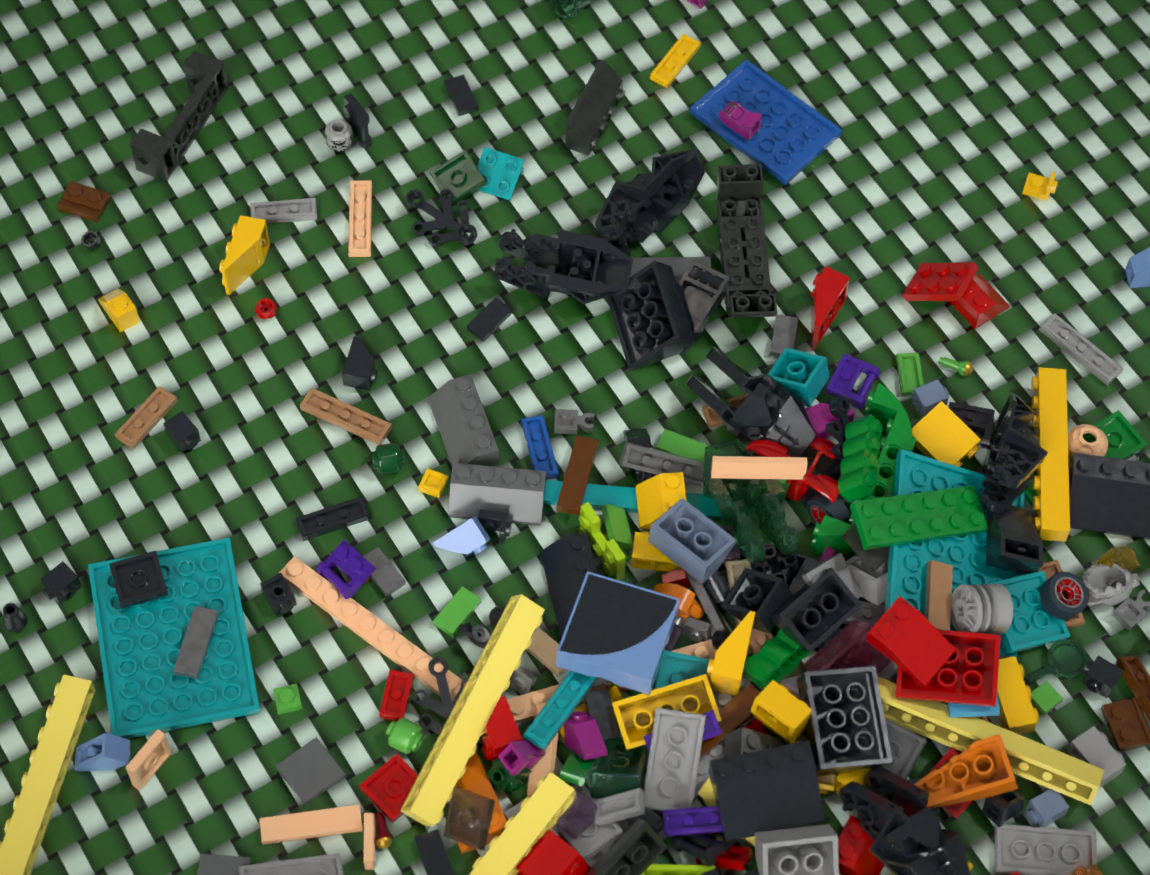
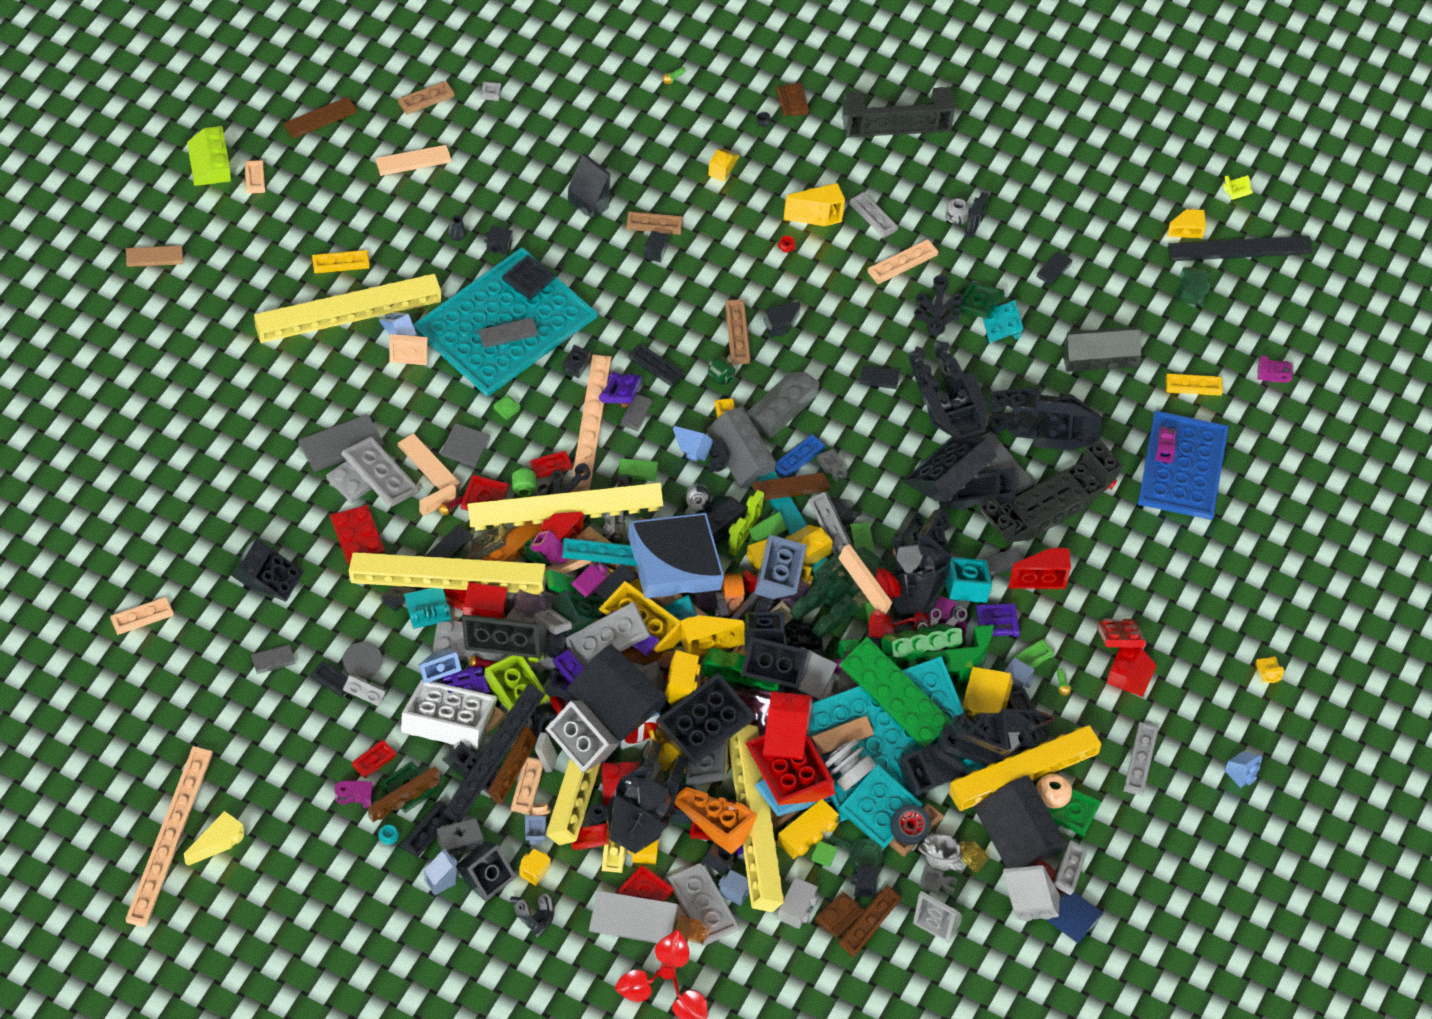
camera: 55 degrees right, 5 degrees down
none -> black slope [568,153,611,220]
none -> light grey head [686,483,711,510]

